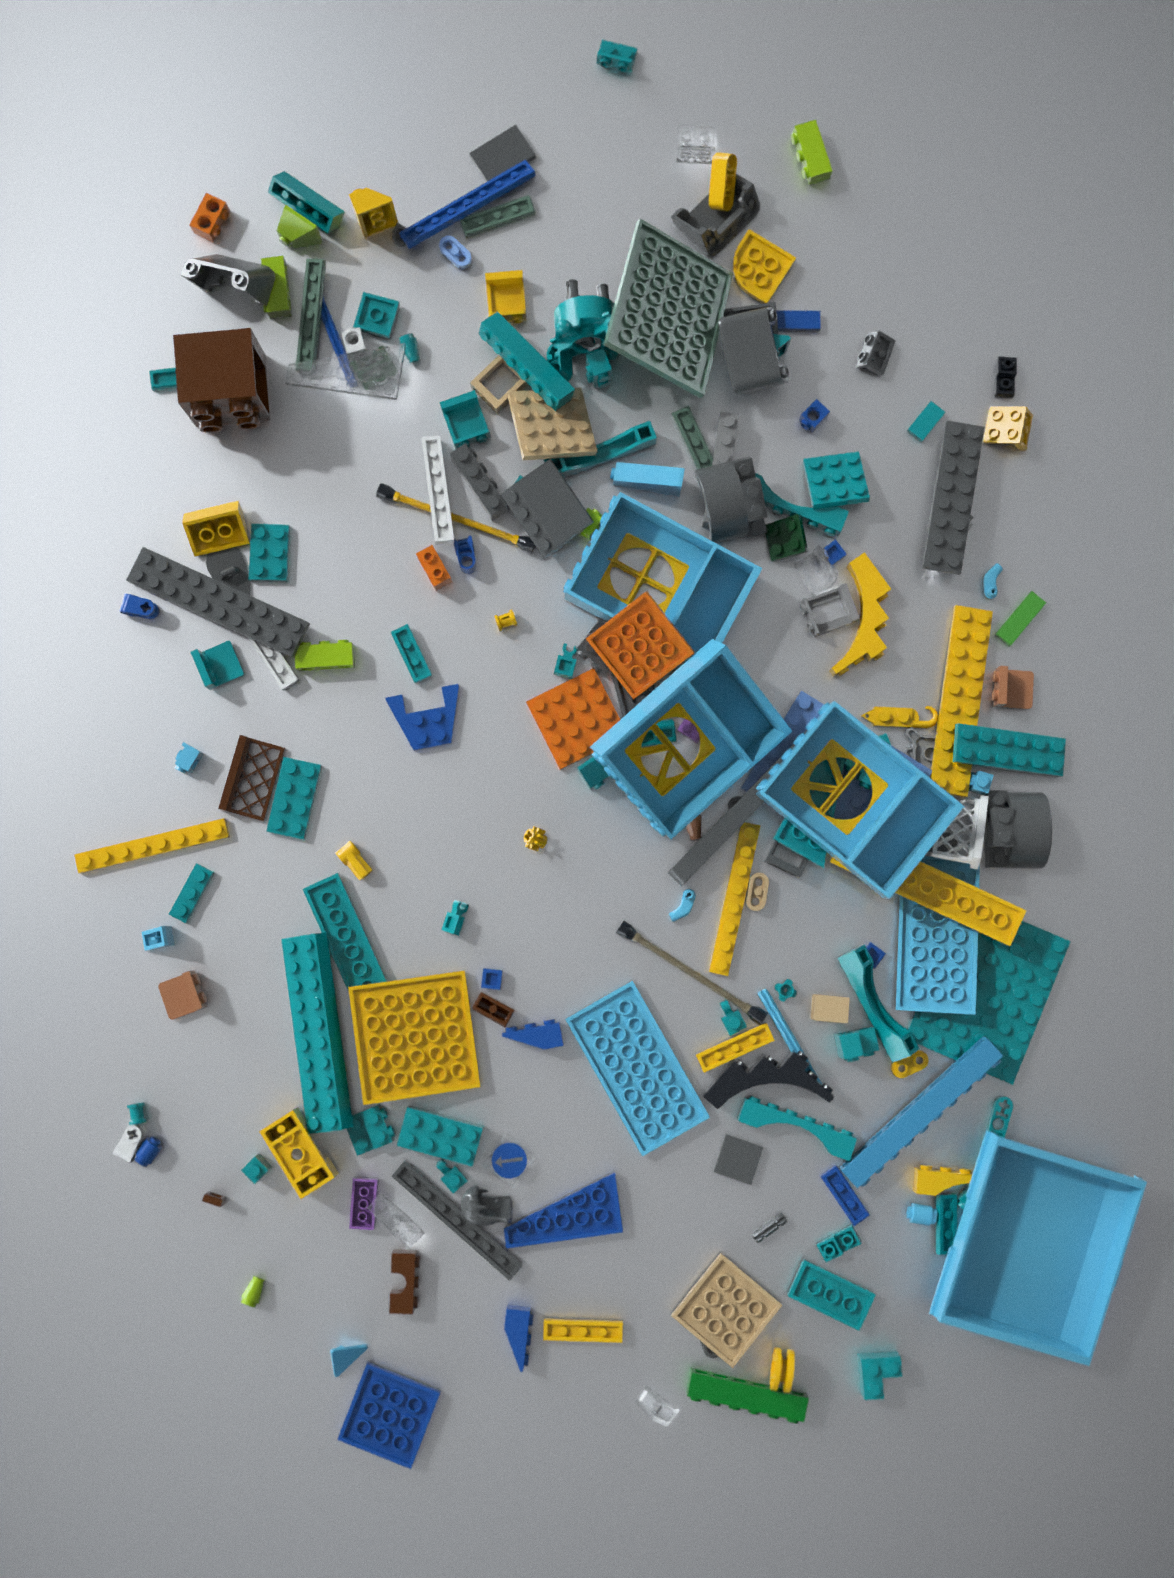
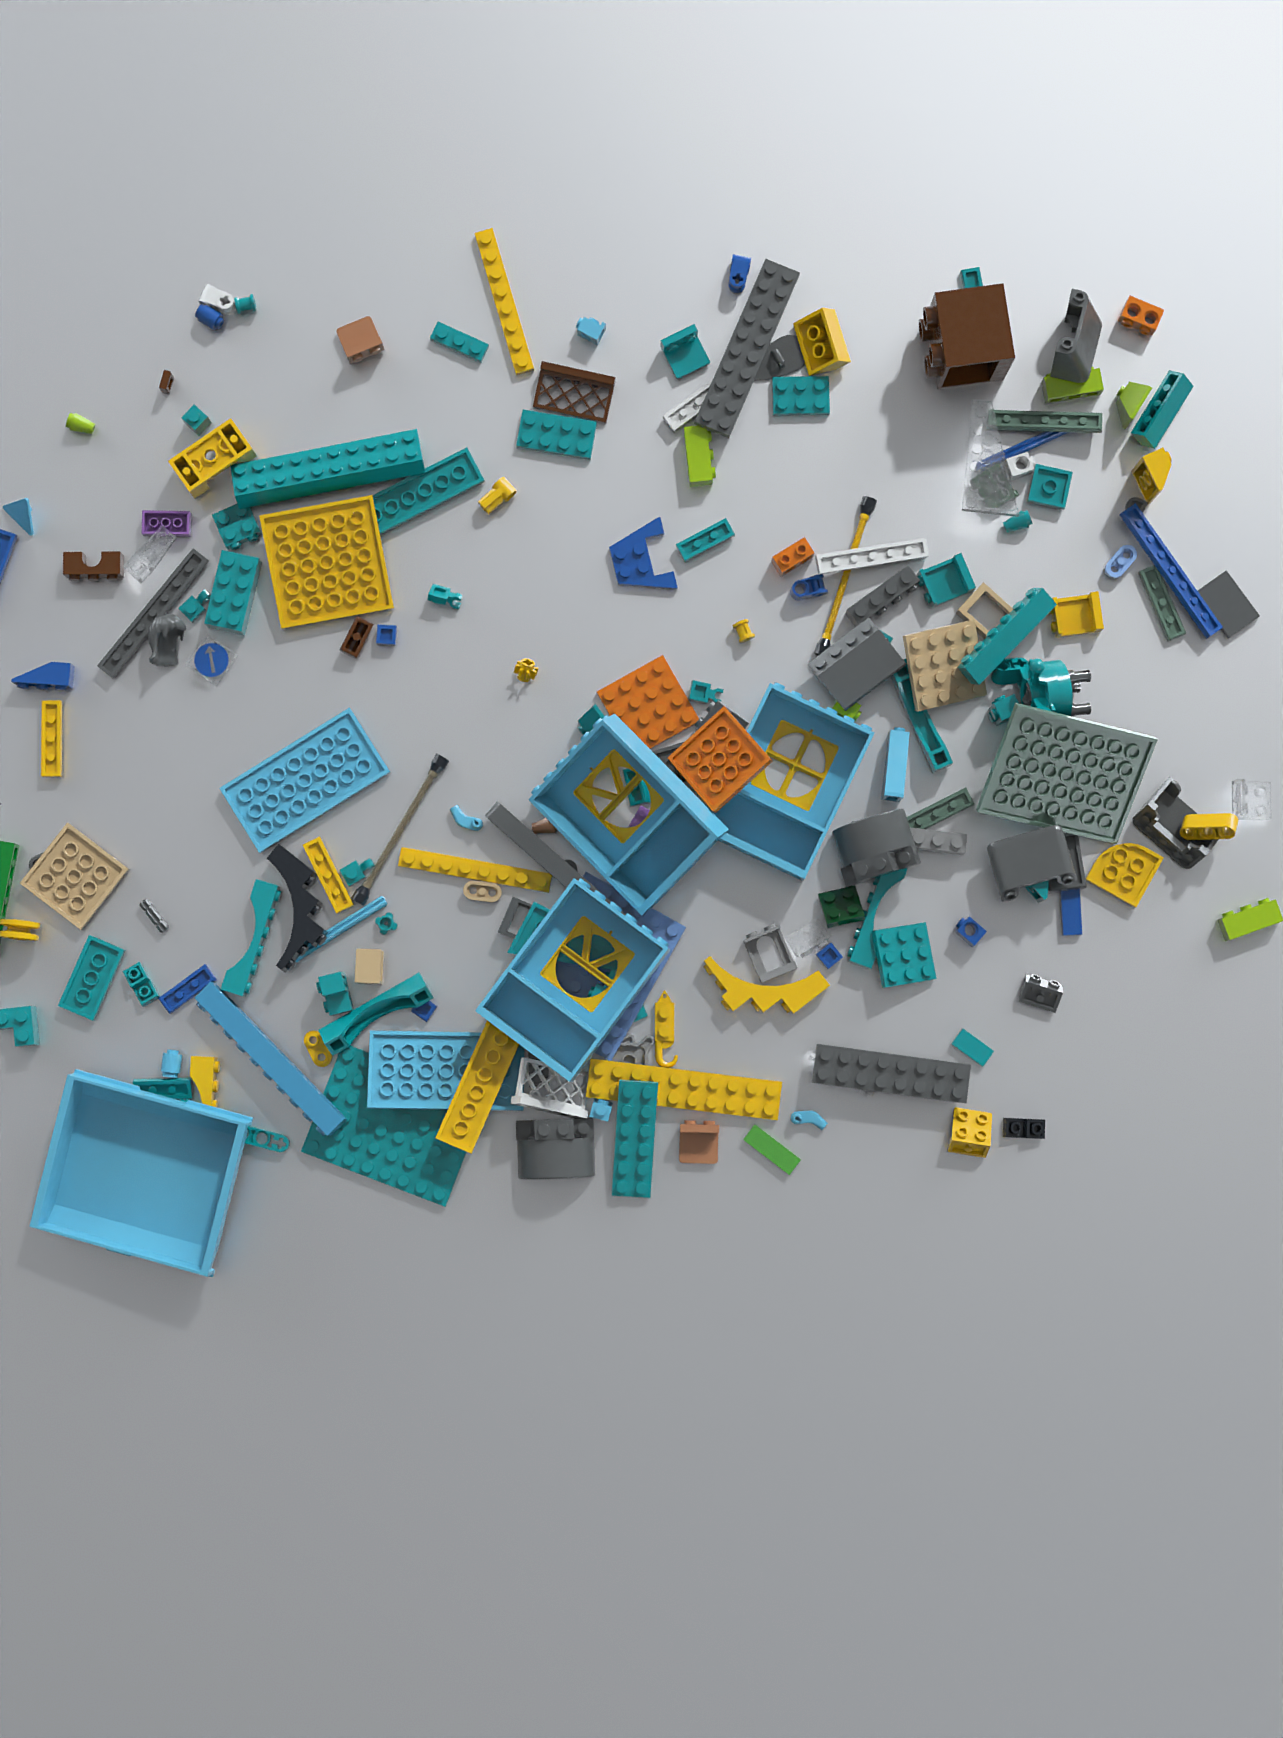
camera: 85 degrees right, 0 degrees up
medium azure slope [142,926,175,951] -> none
blue slope [502,1019,564,1049] -> none
blue wing [504,1172,623,1249] -> none
dark grey tile [714,1134,763,1185] -> none

